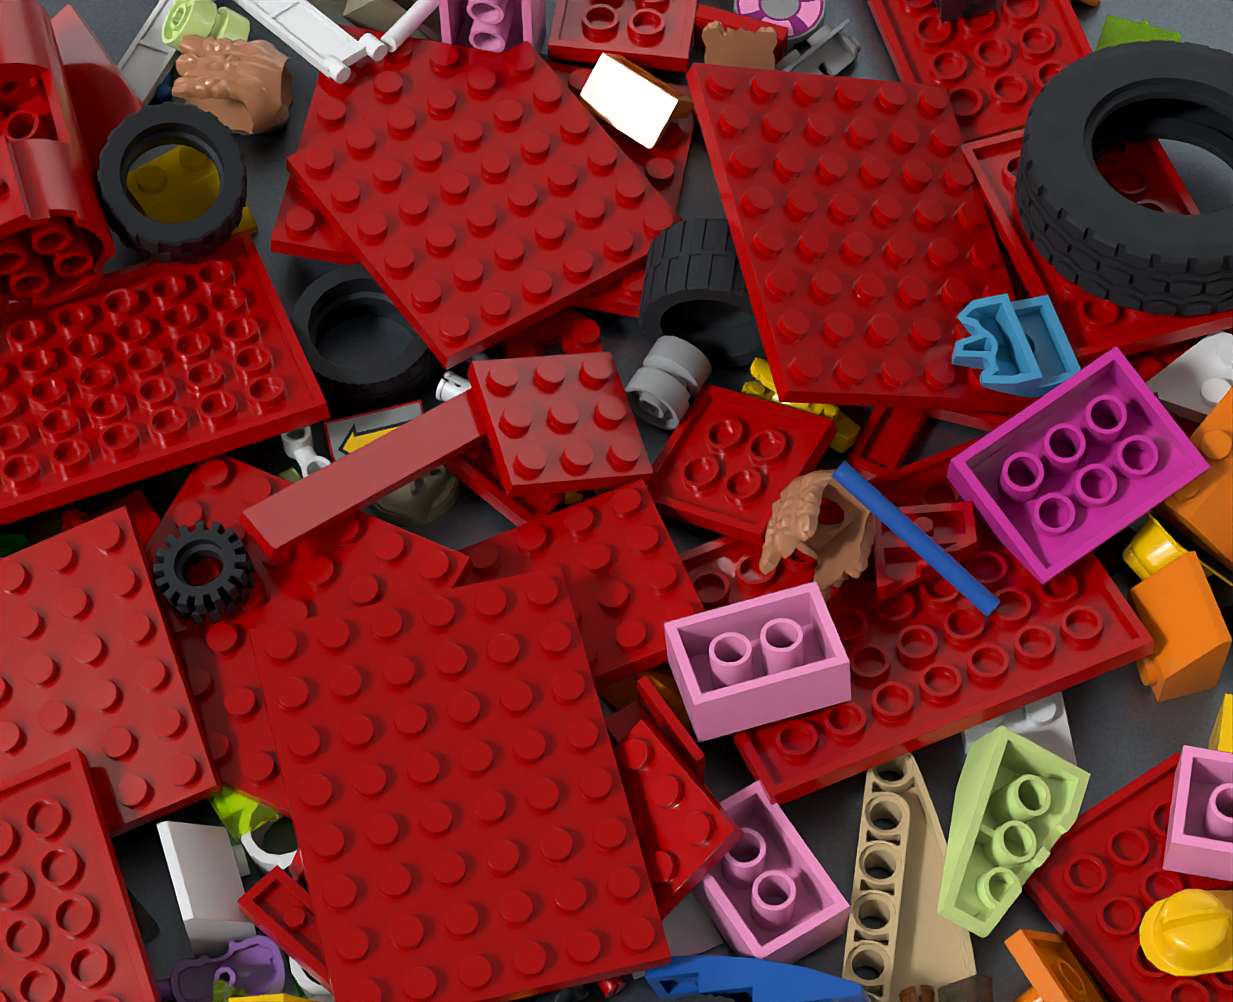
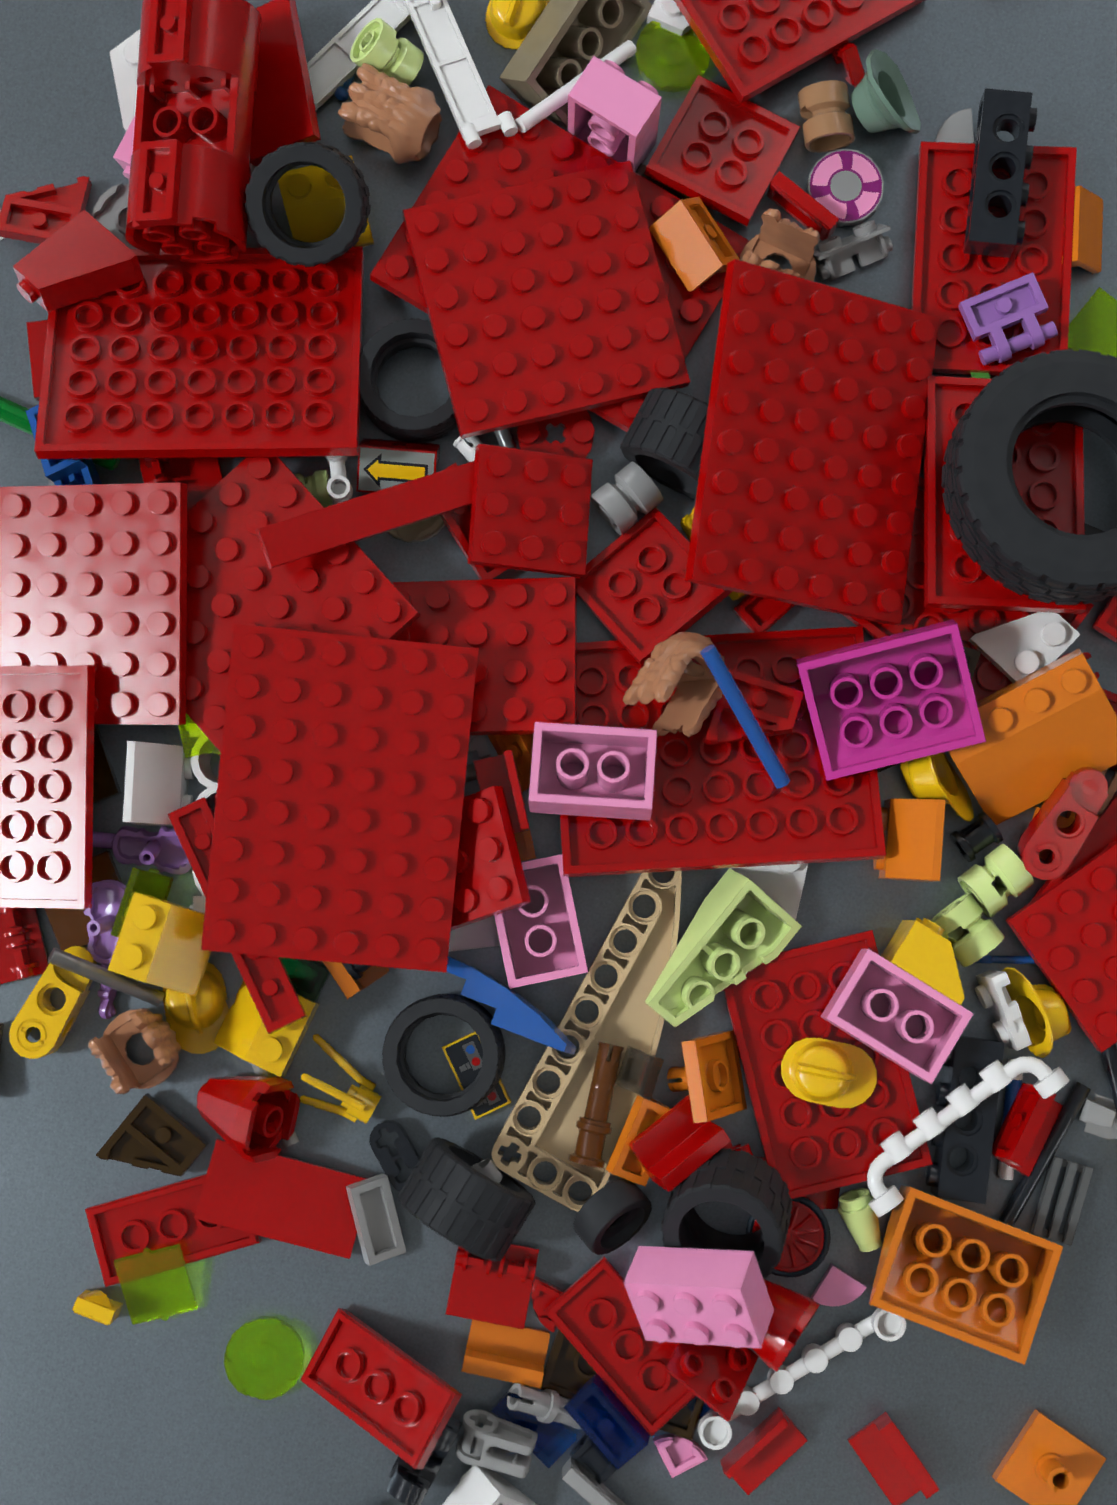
camera: 20 degrees right, 25 degrees up
black tyre [153,520,255,624] -> none
dark azure plate [952,293,1081,398] -> none
none -> medium lavender plate [958,272,1058,366]

